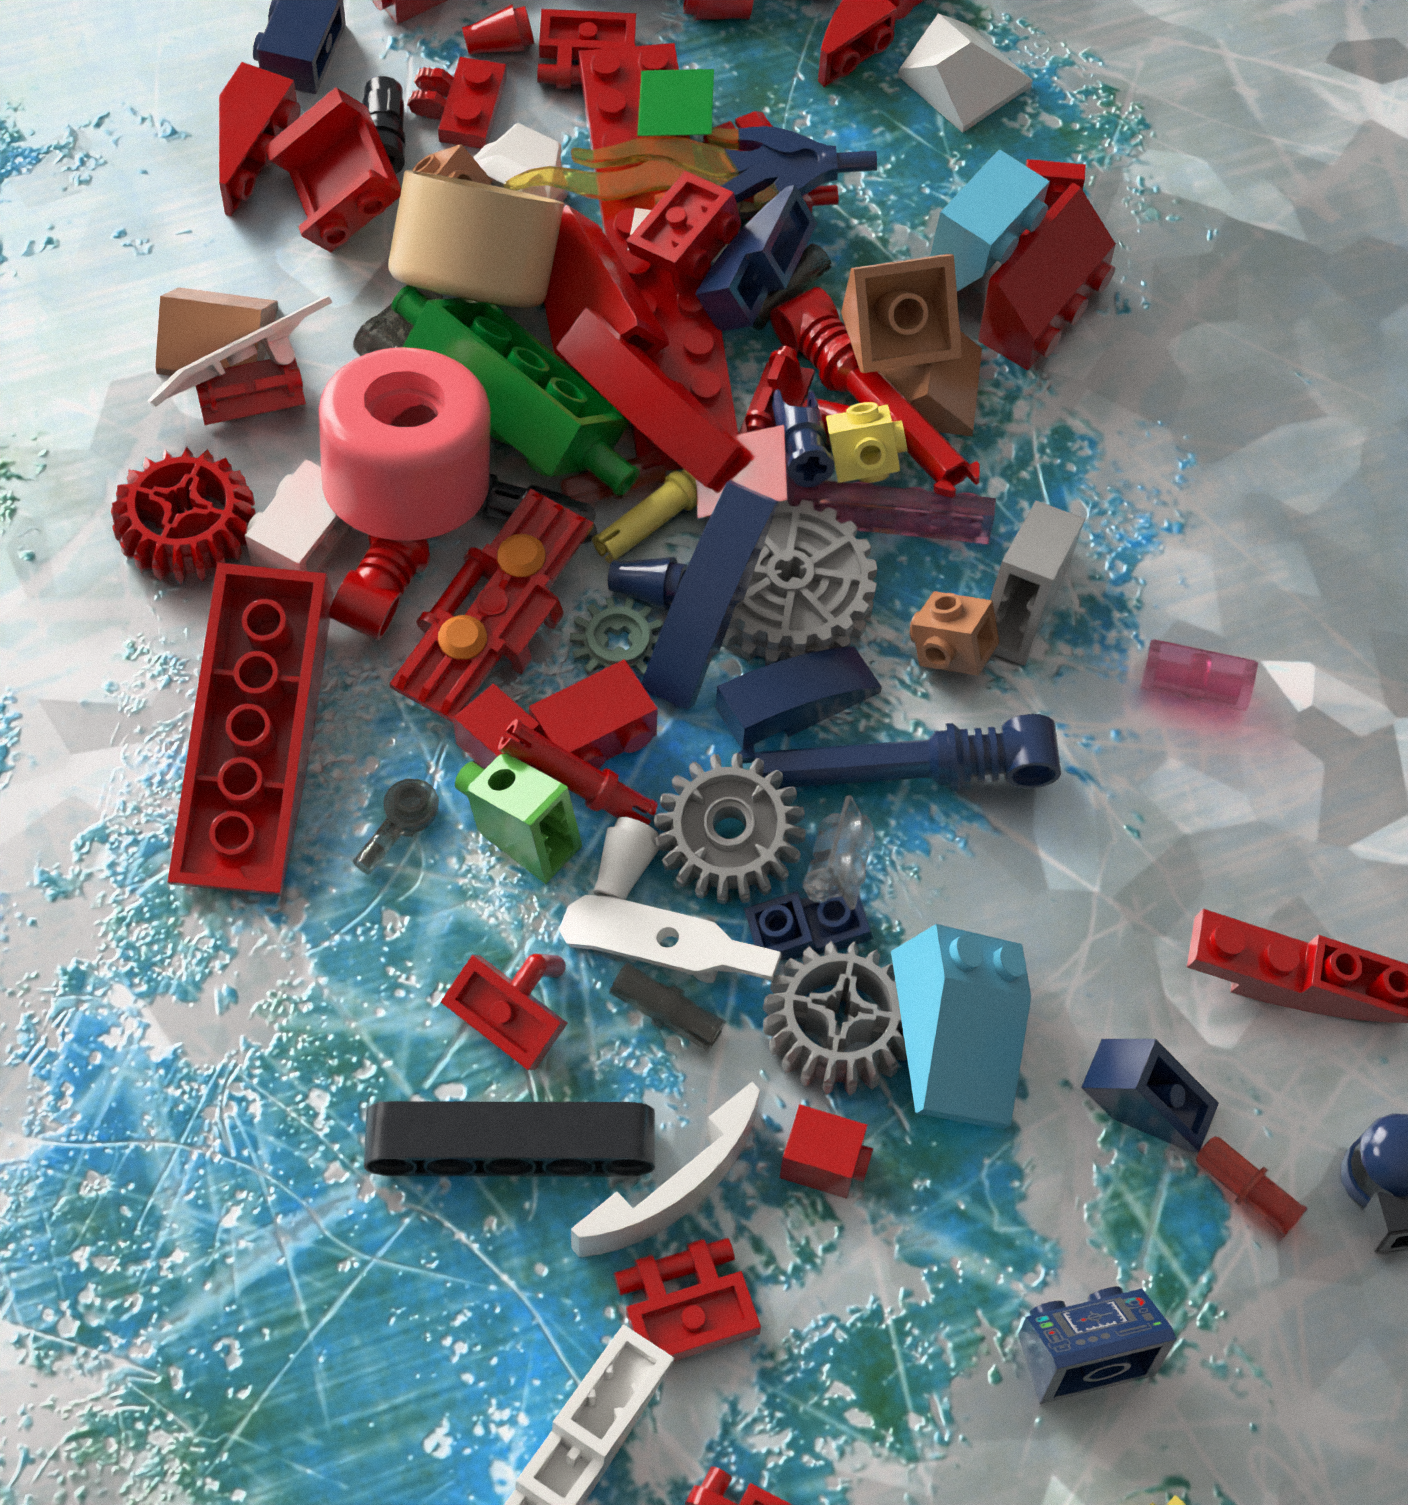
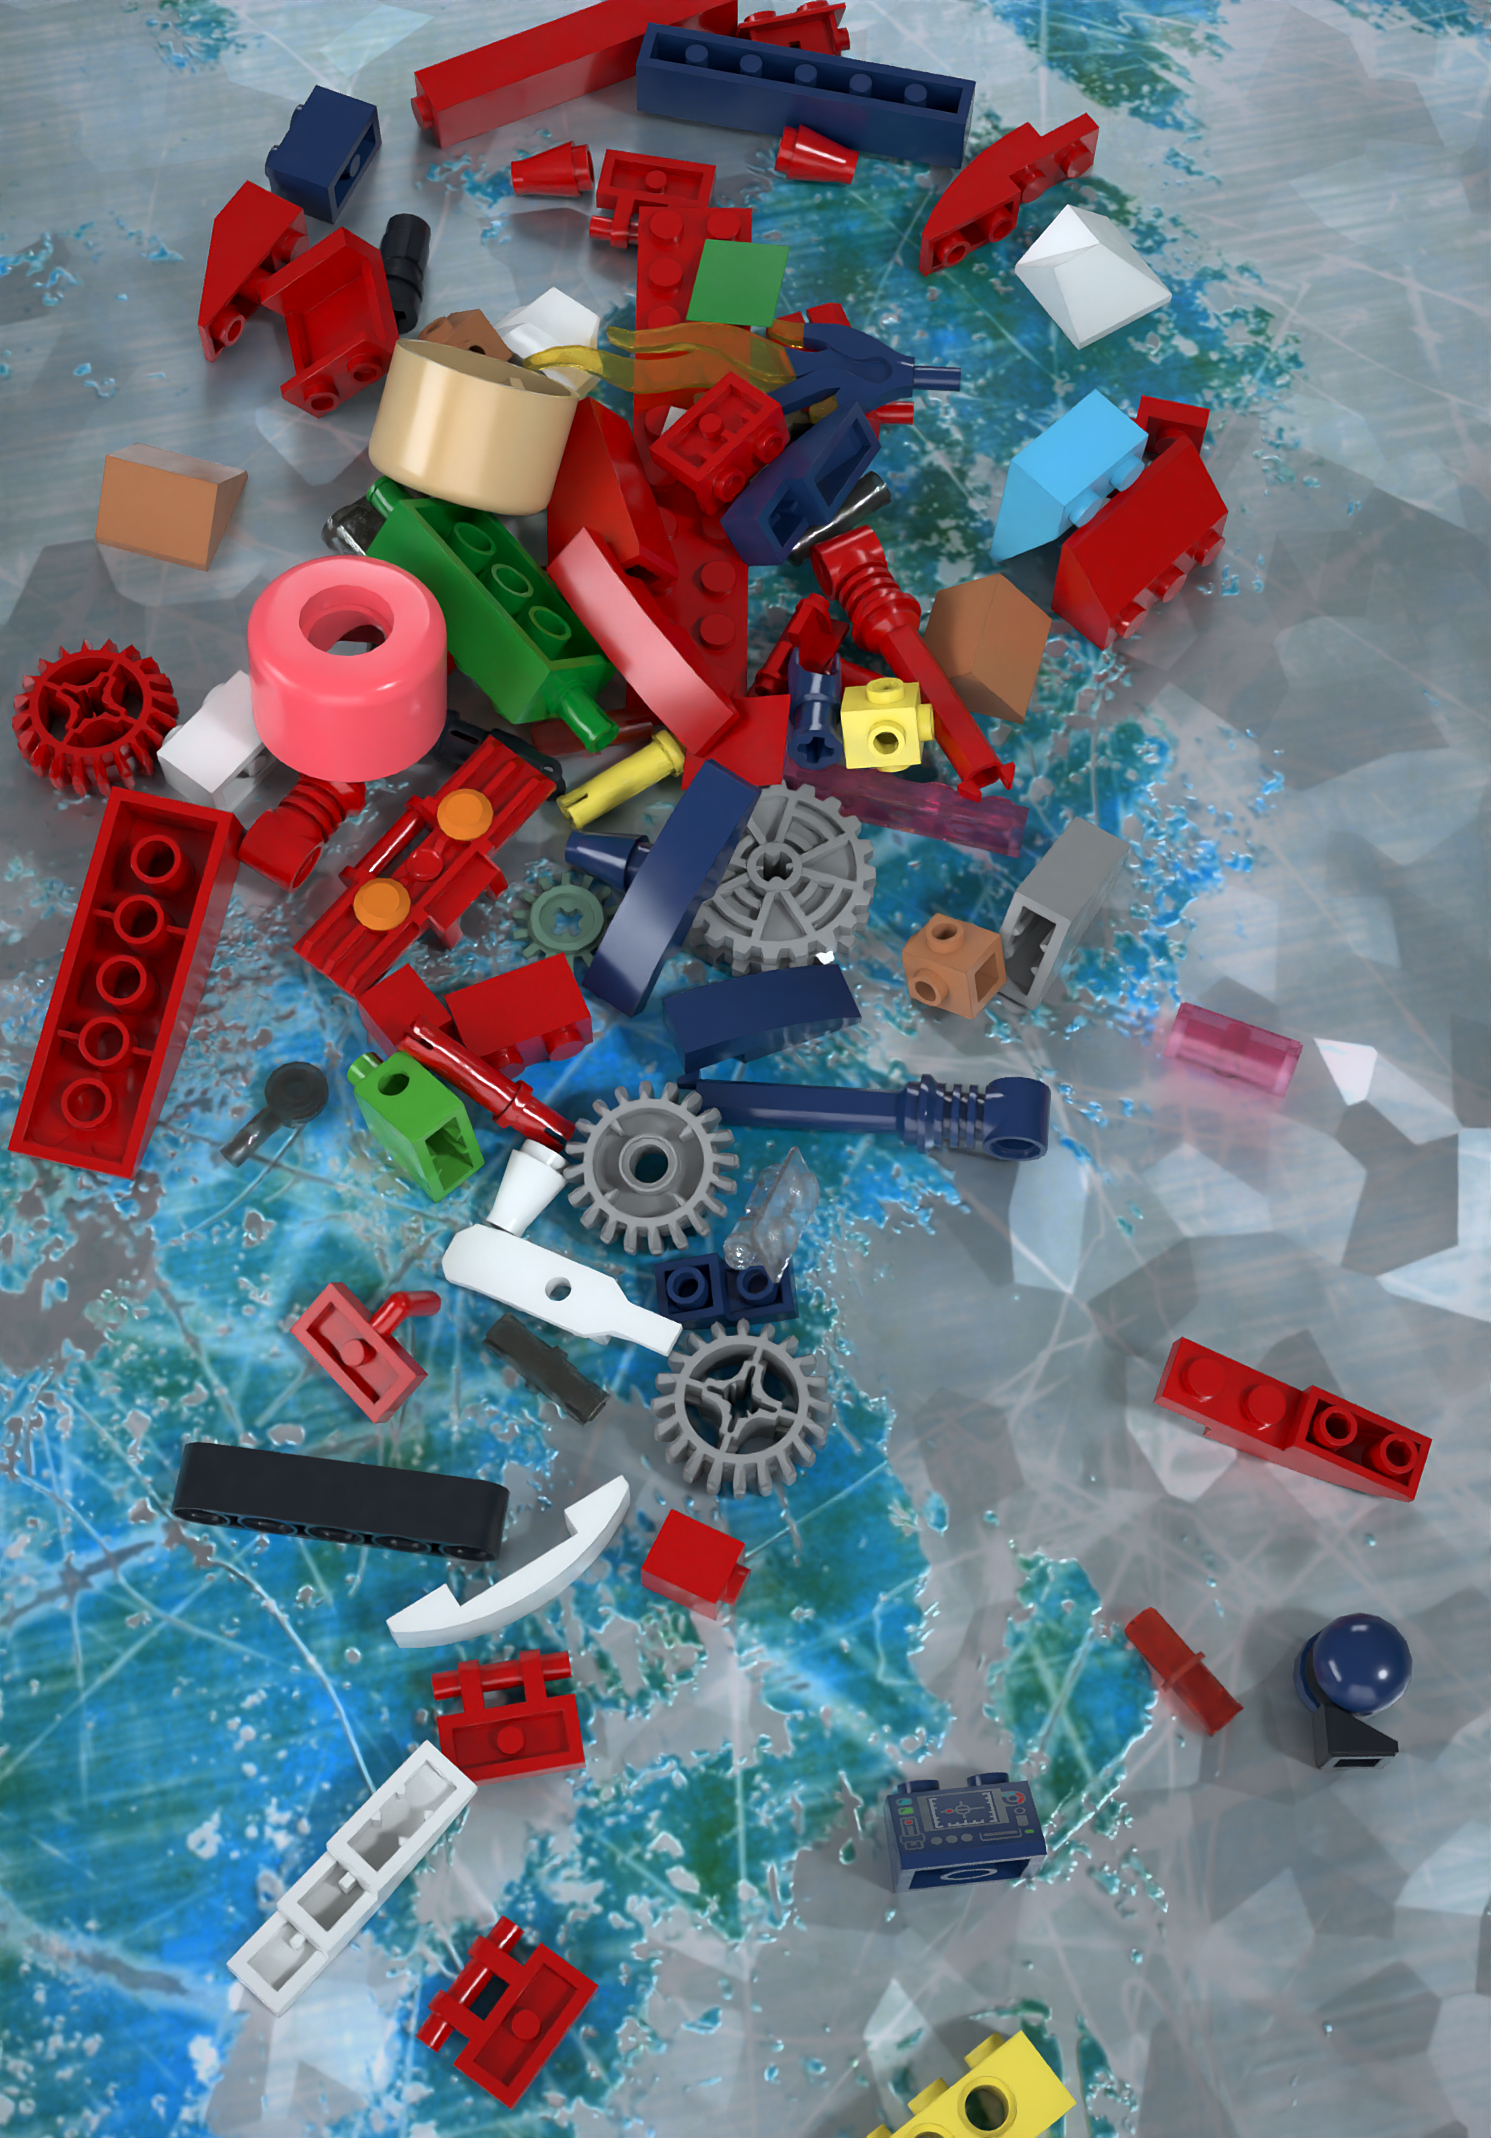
camera: 10 degrees right, 5 degrees up
white piece [148,296,333,407] -> none
red hinge [196,357,306,426] -> none
red hinge [407,57,507,149] -> none
nougat slope [841,254,962,373] -> none
medium azure slope [891,924,1031,1129] -> none
dark blue slope [1081,1039,1219,1152] -> none

